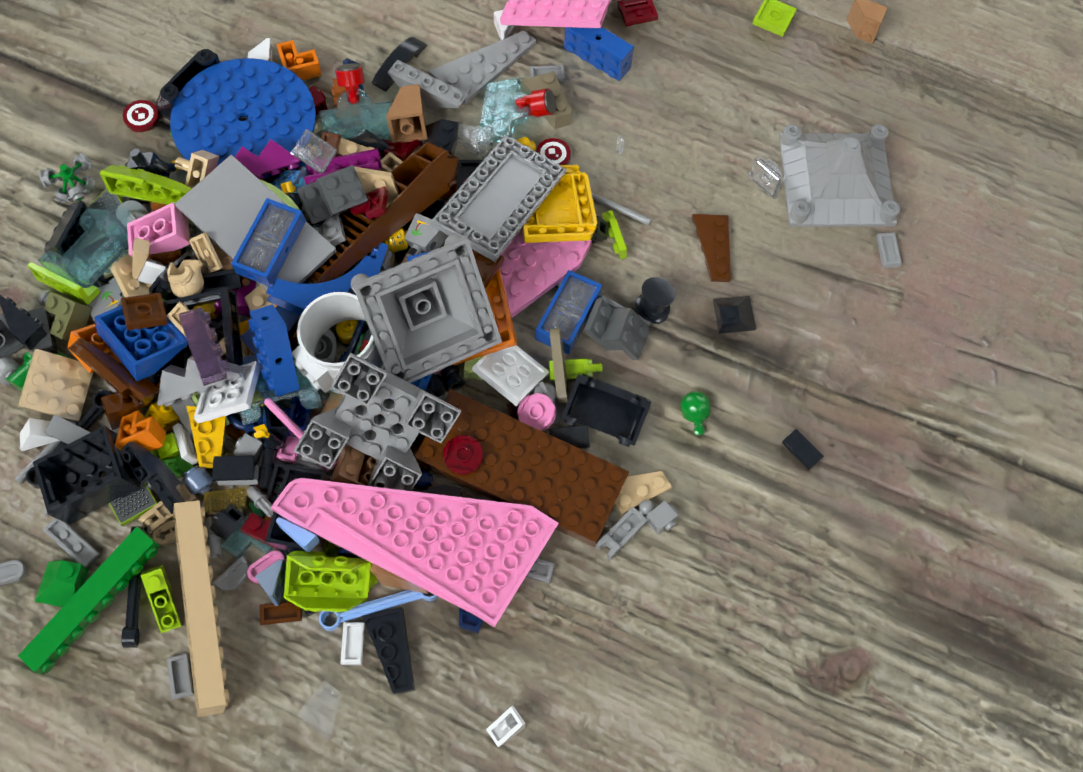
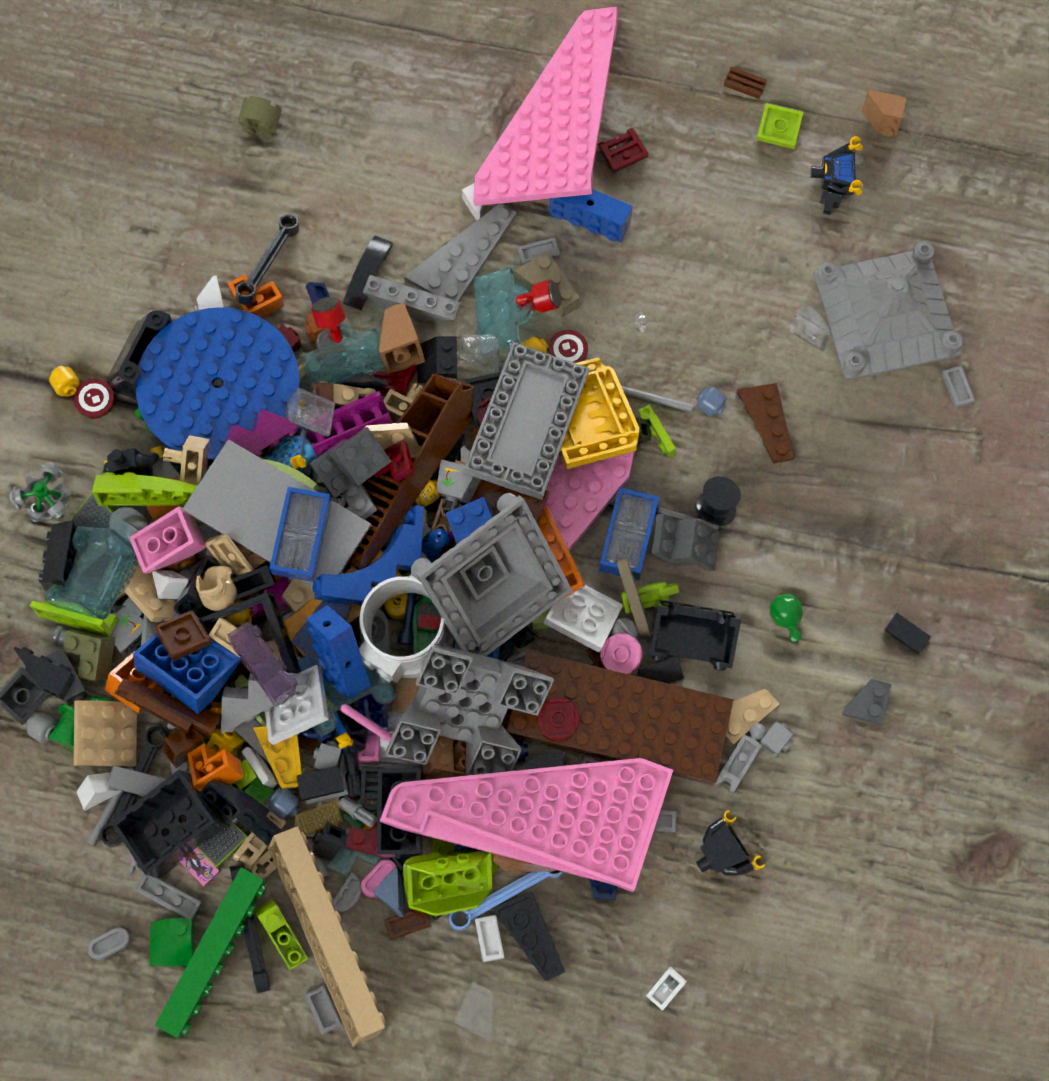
camera: 10 degrees left, 5 degrees up
tan slope [132,238,150,279] -> none
light blue slope [276,517,320,552] -> none
black slope [713,296,756,334] -> none
none -> yellow head [49,366,80,396]
none -> tile [179,848,220,887]
none -> black piece [236,214,299,305]
none -> sand blue head [696,387,726,417]
none -> black torso [696,810,765,876]
none -> torso [810,136,863,197]
none -> black tile [820,190,842,215]
none -> dark grey wing [842,679,892,726]

